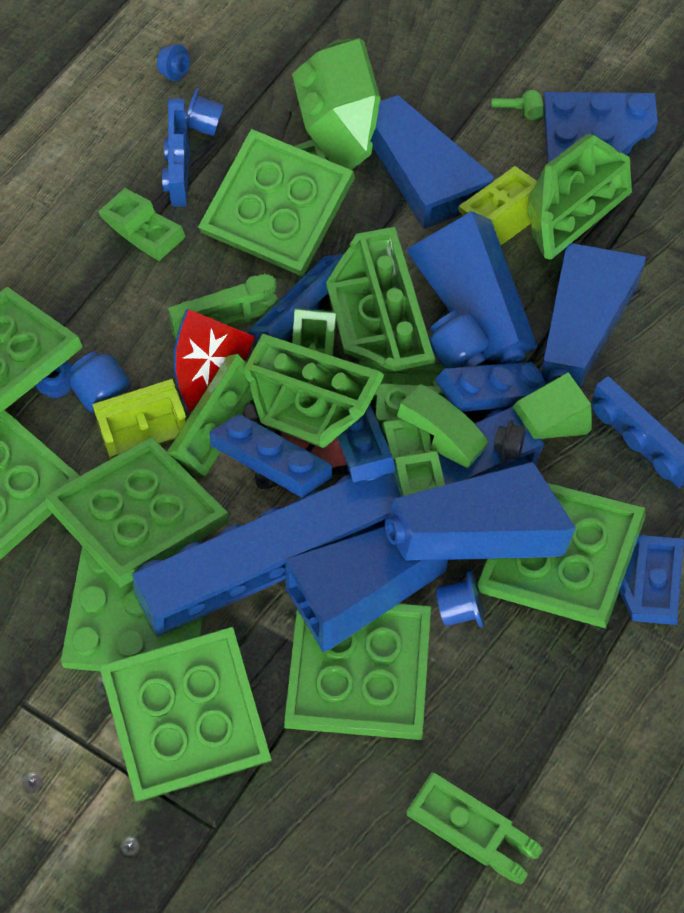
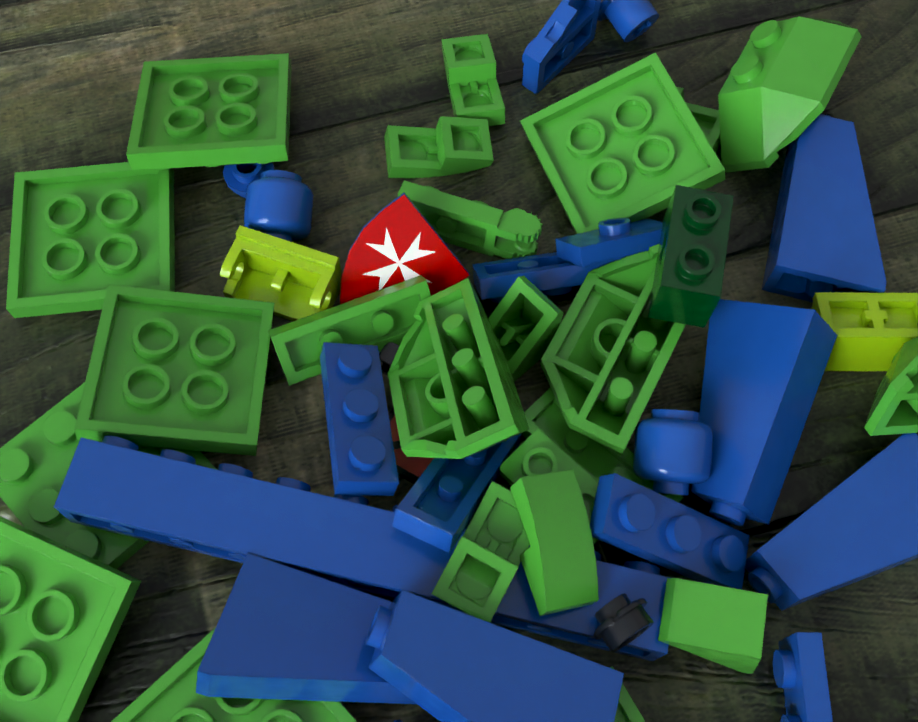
camera: 40 degrees right, 5 degrees up
none -> bright green slope [384,116,494,179]
none -> blue plate [555,218,663,268]
none -> dark green brick [648,185,734,328]

